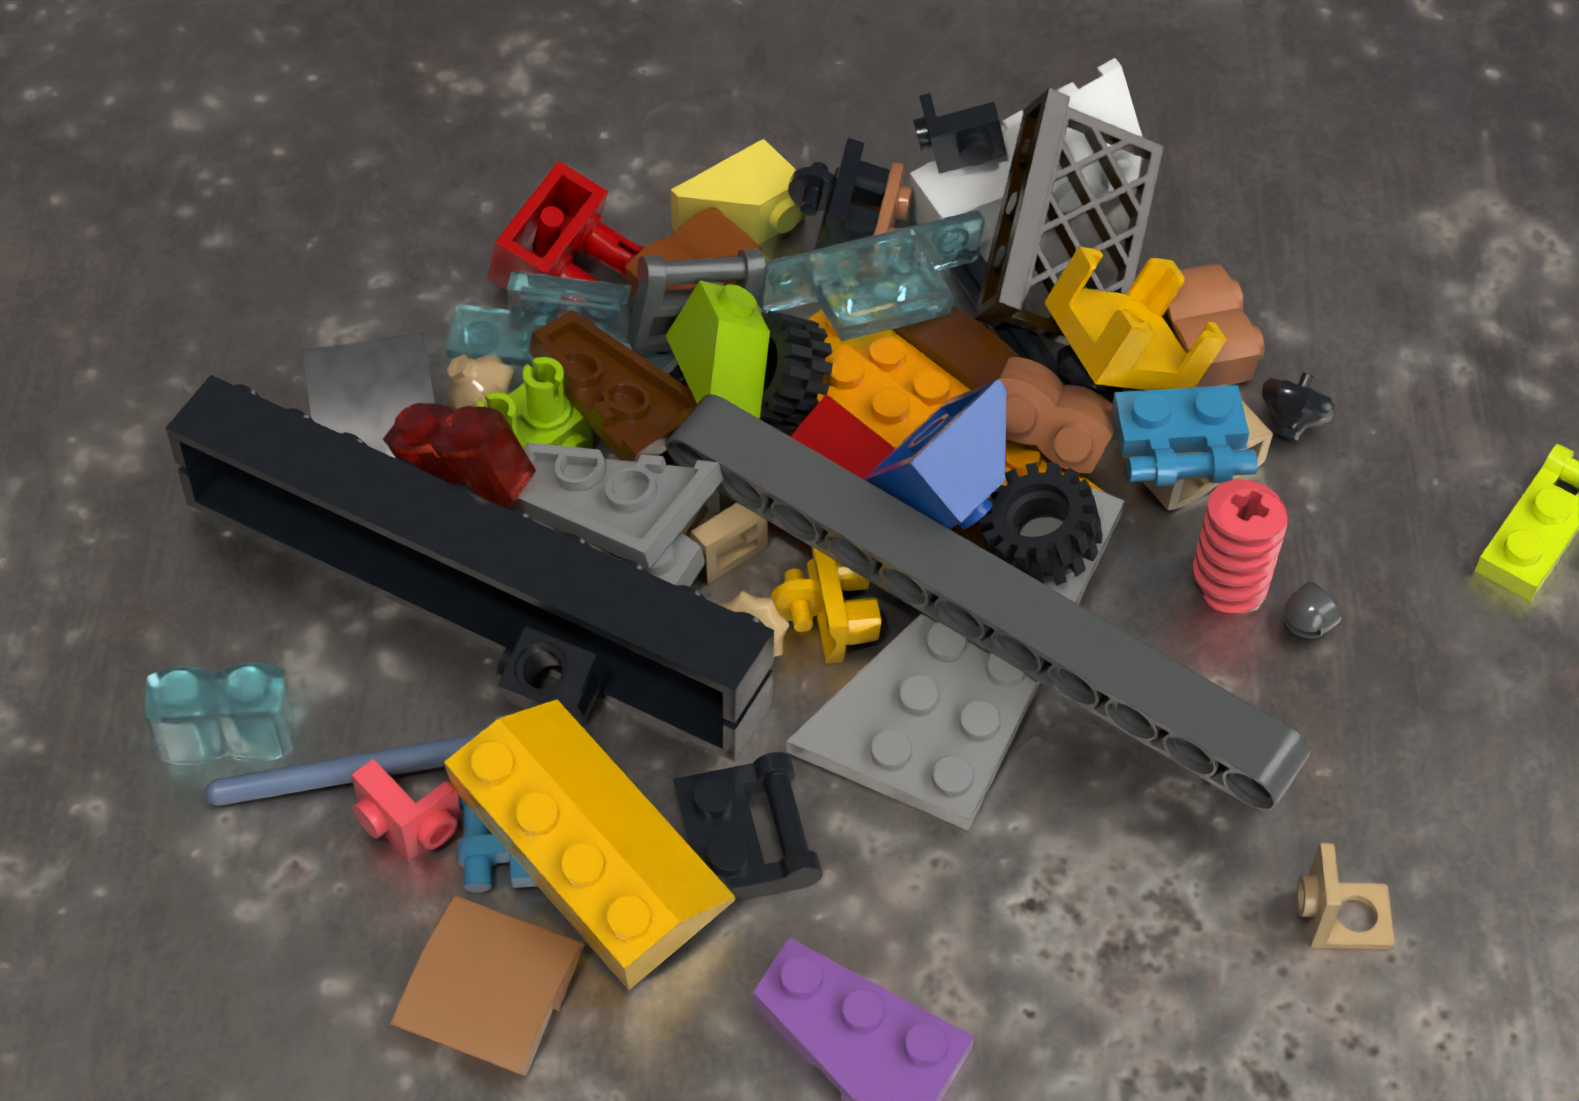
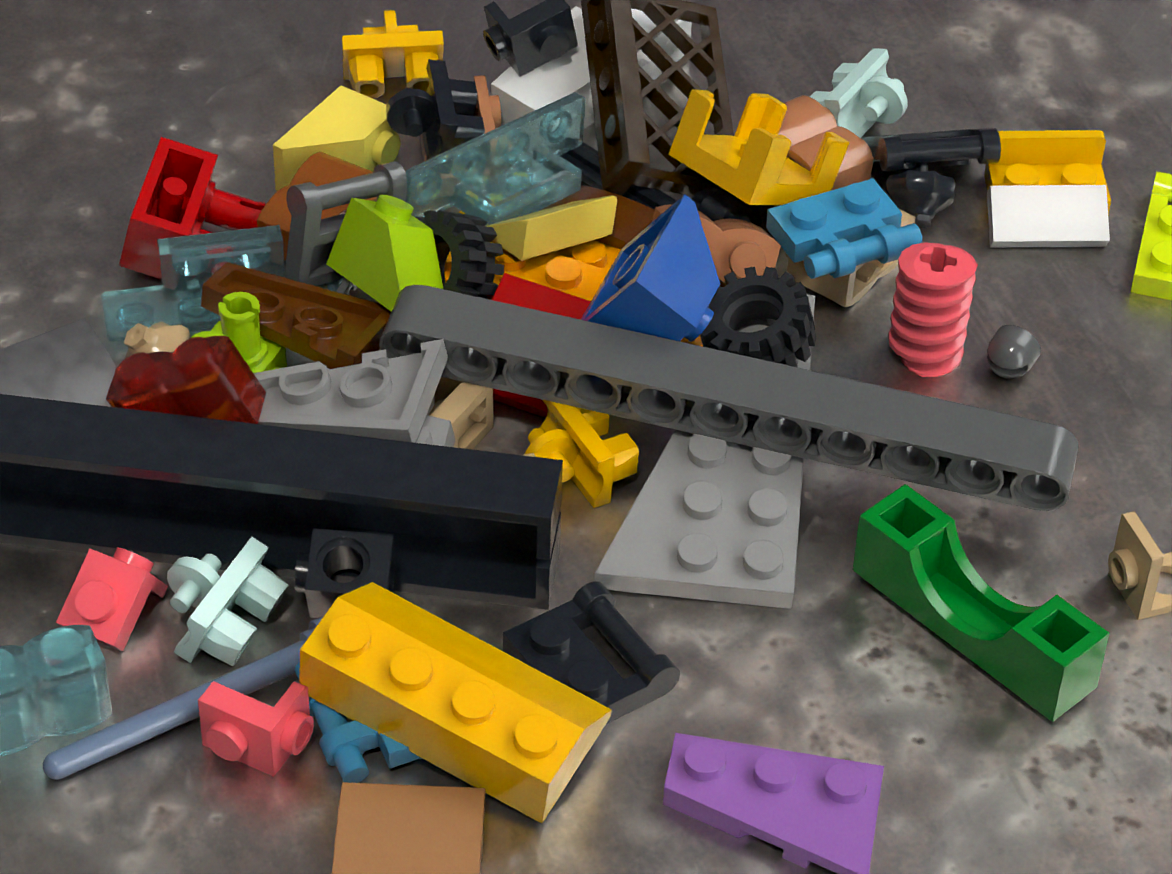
camera: 20 degrees left, 10 degrees down
none -> coral bracket [56,547,168,652]
none -> light aqua hips [167,537,289,666]
none -> yellow hips [342,10,444,99]
none -> light yellow slope [486,195,617,261]
none -> light aqua hips [810,48,908,138]
none -> green arch [852,484,1110,722]
none -> black plate [862,128,1001,172]
none -> yellow bracket [984,130,1111,216]
none -> white tile [987,185,1110,248]

